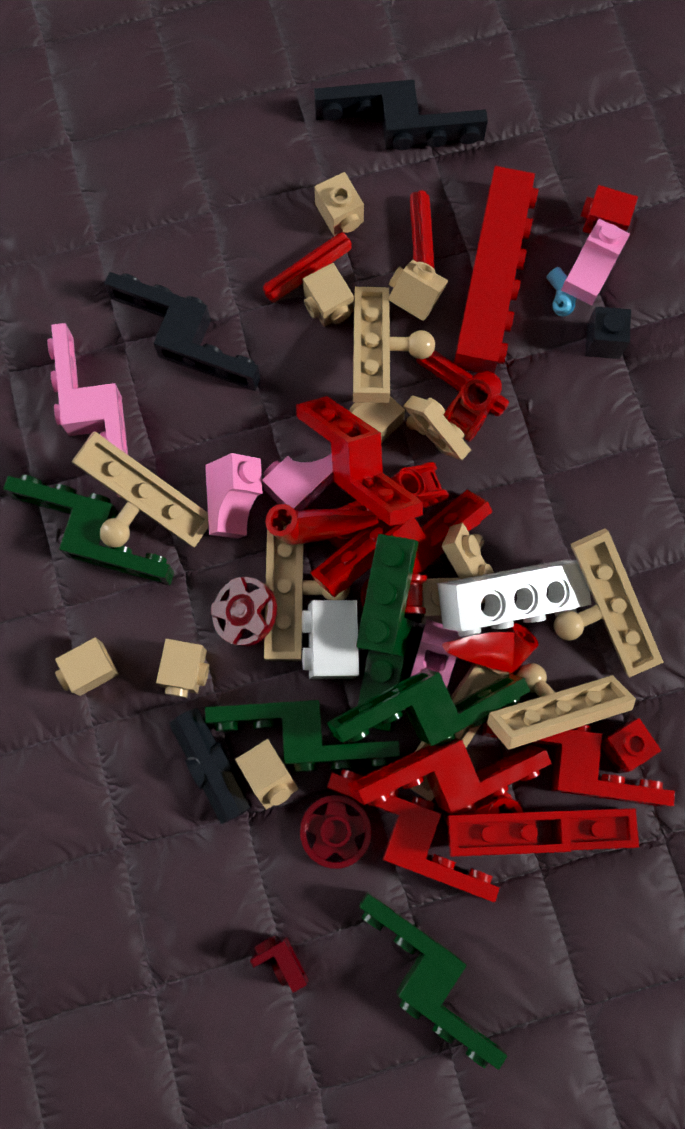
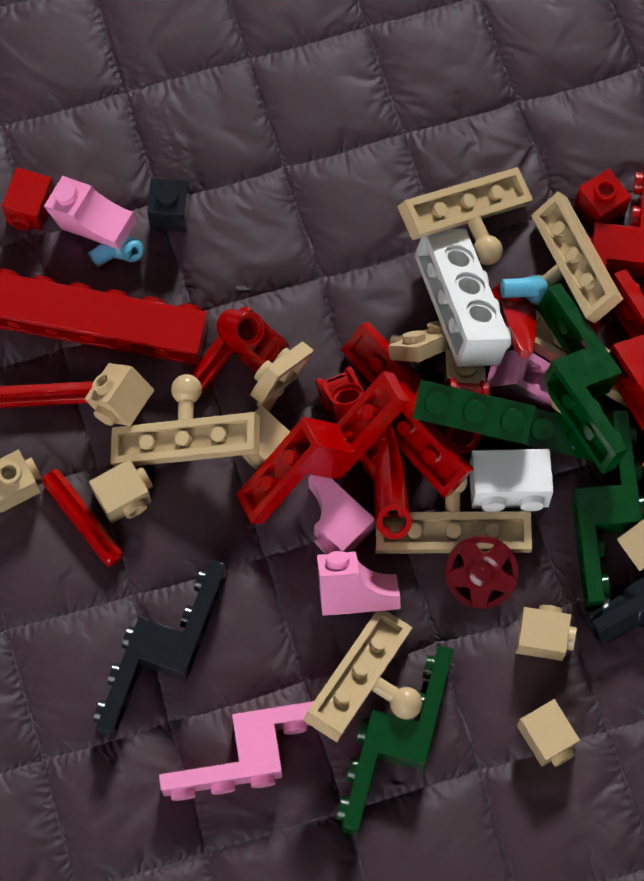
camera: 90 degrees left, 5 degrees down
none -> medium azure arm [500,275,548,303]

